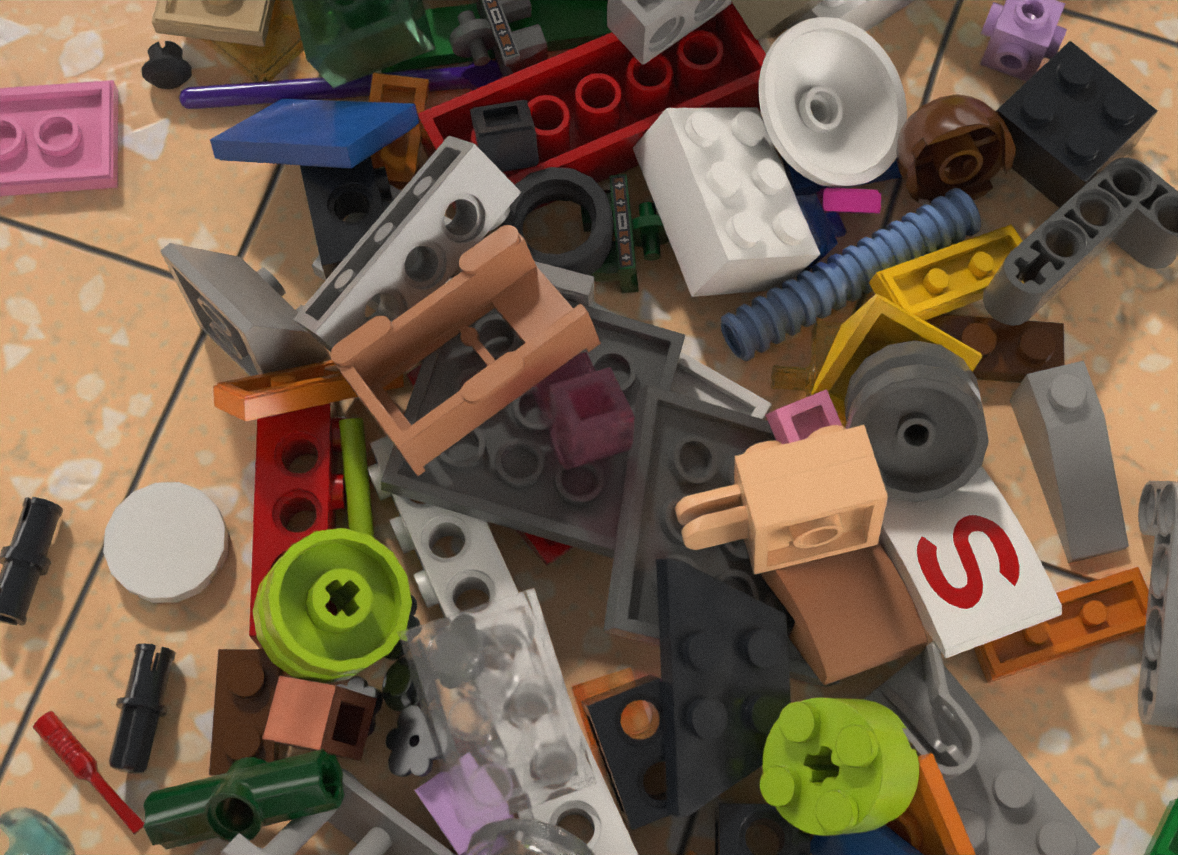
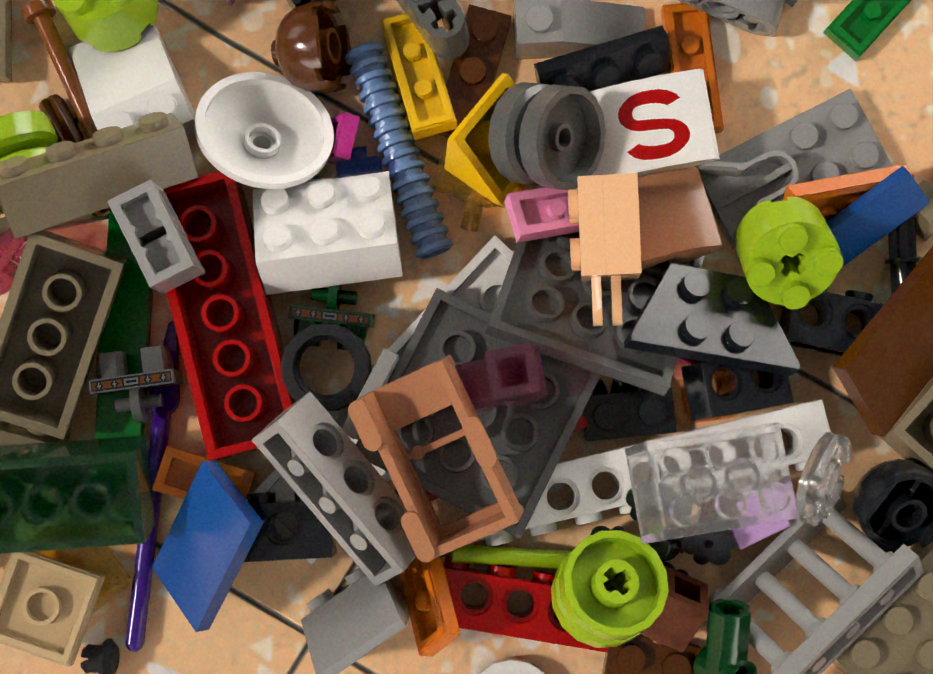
camera: 80 degrees left, 15 degrees up
black slope [470,100,539,172] -> none
none -> black plate [534,25,670,92]
none -> black plate [583,378,677,441]

